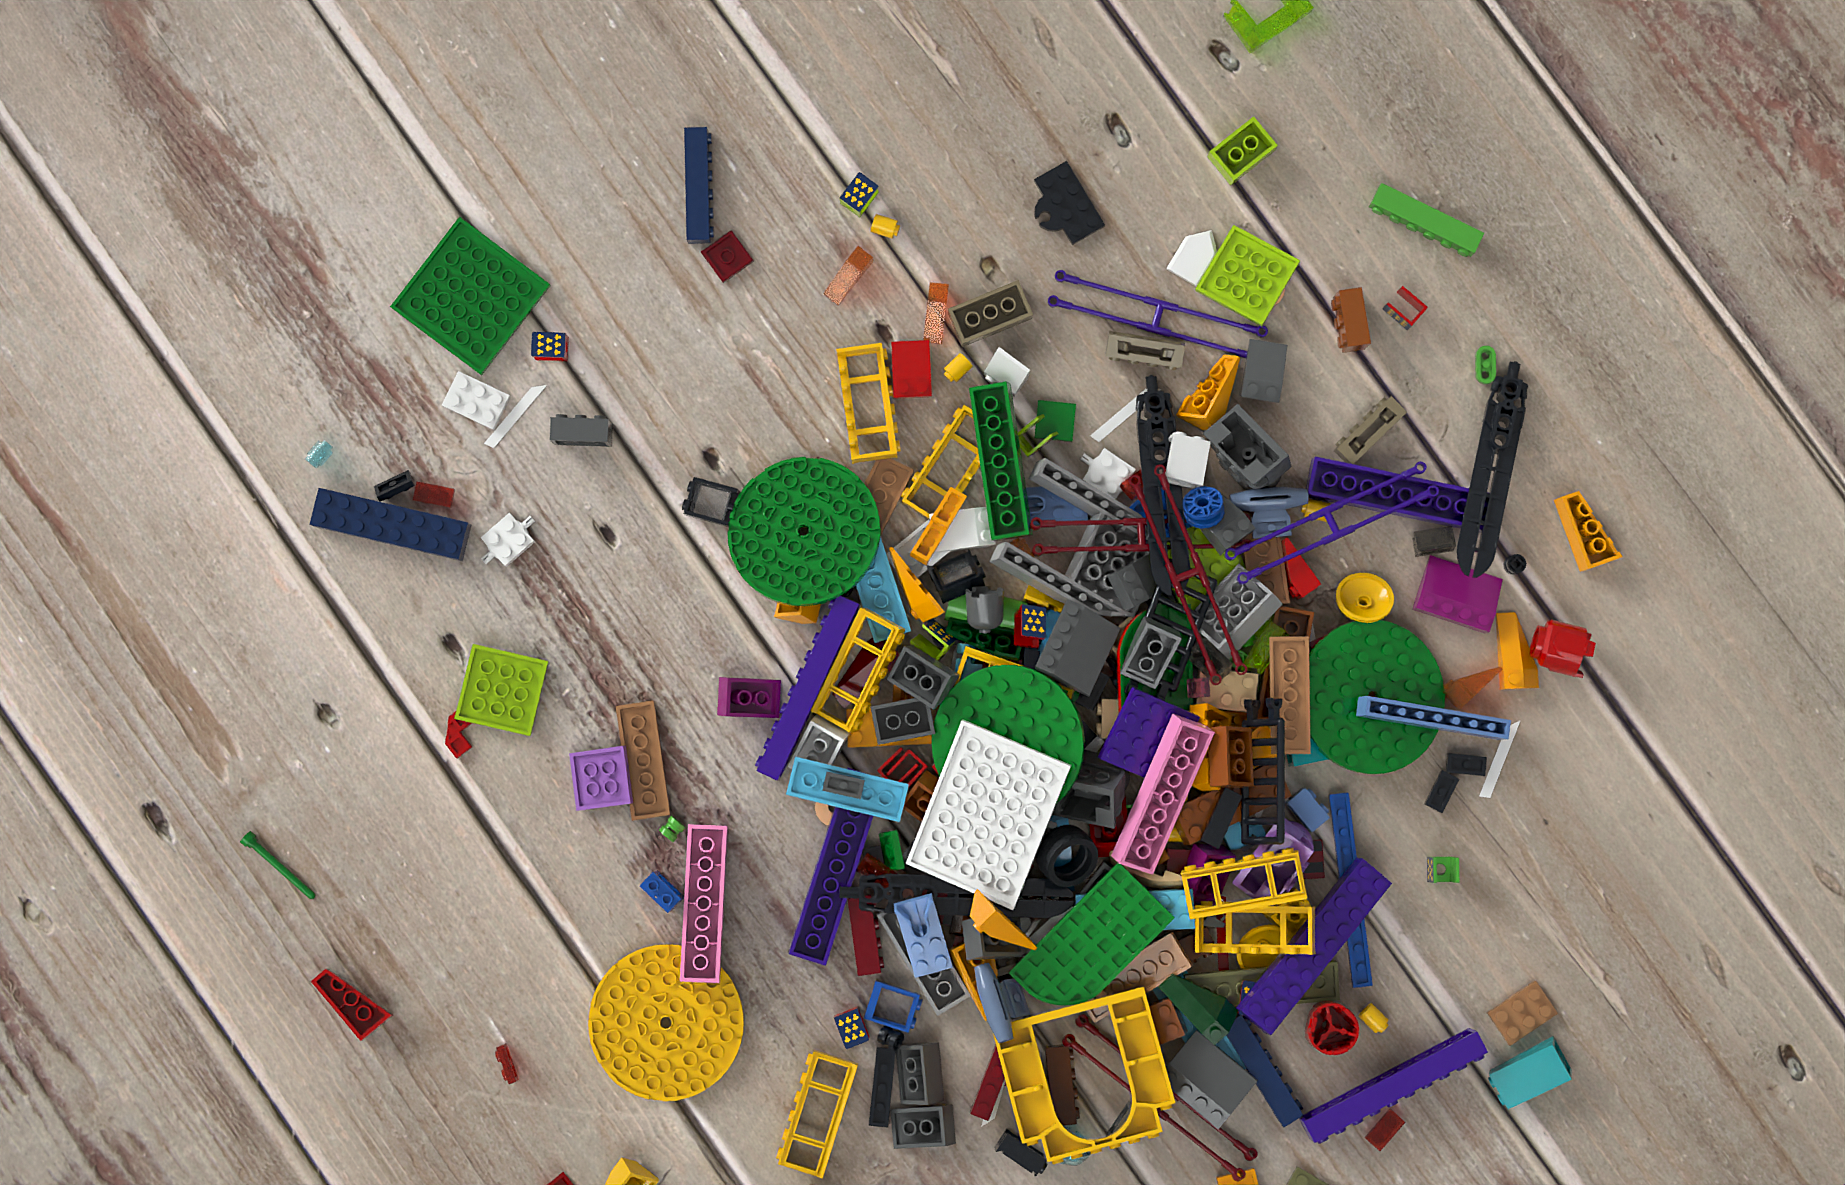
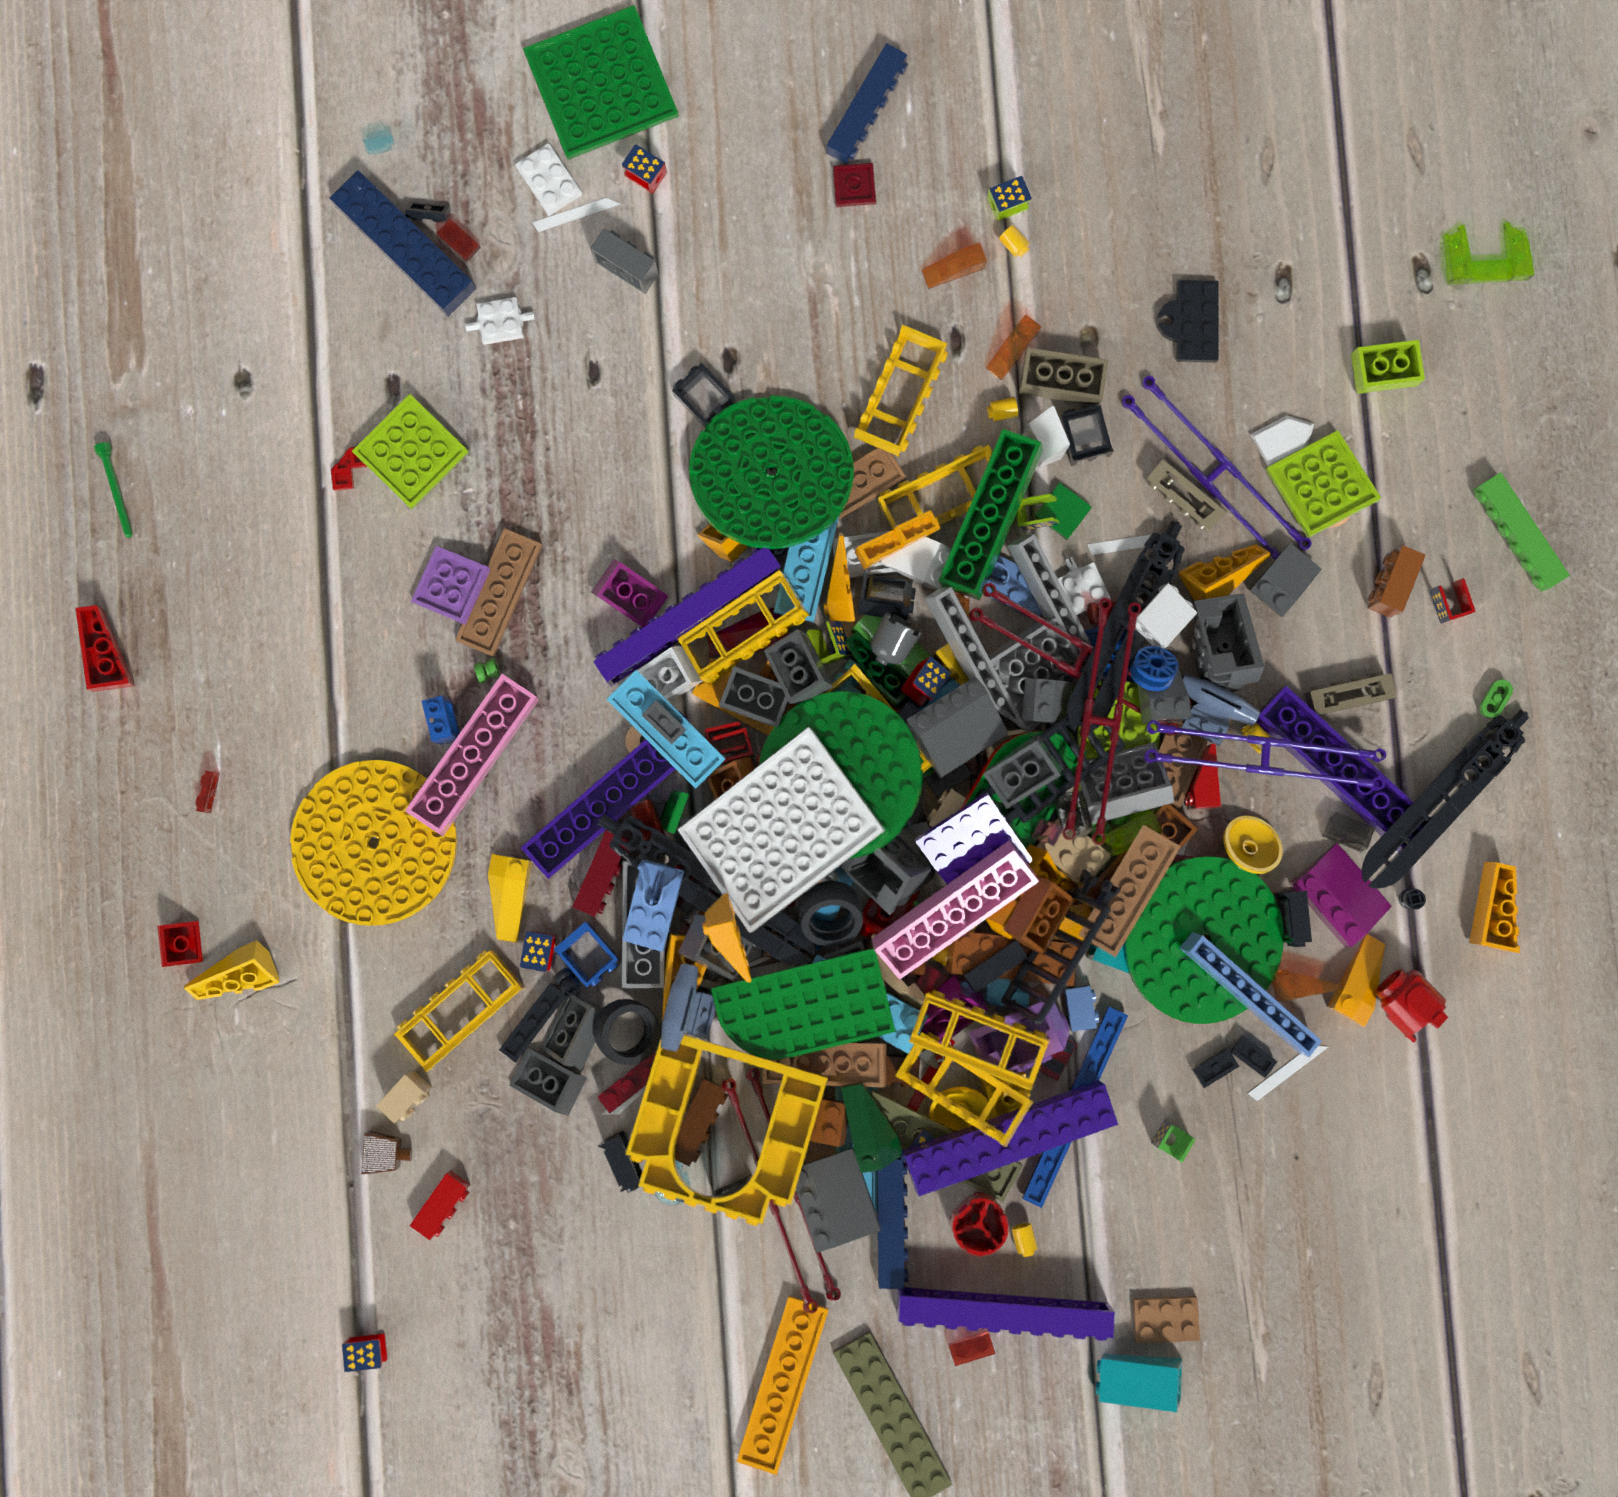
camera: 35 degrees right, 0 degrees up
red slope [891,340,932,399] -> none
none -> yellow wedge [488,854,533,943]
none -> black tyre [593,999,660,1065]
none -> window [1059,404,1114,466]
none -> black window [1274,891,1312,947]

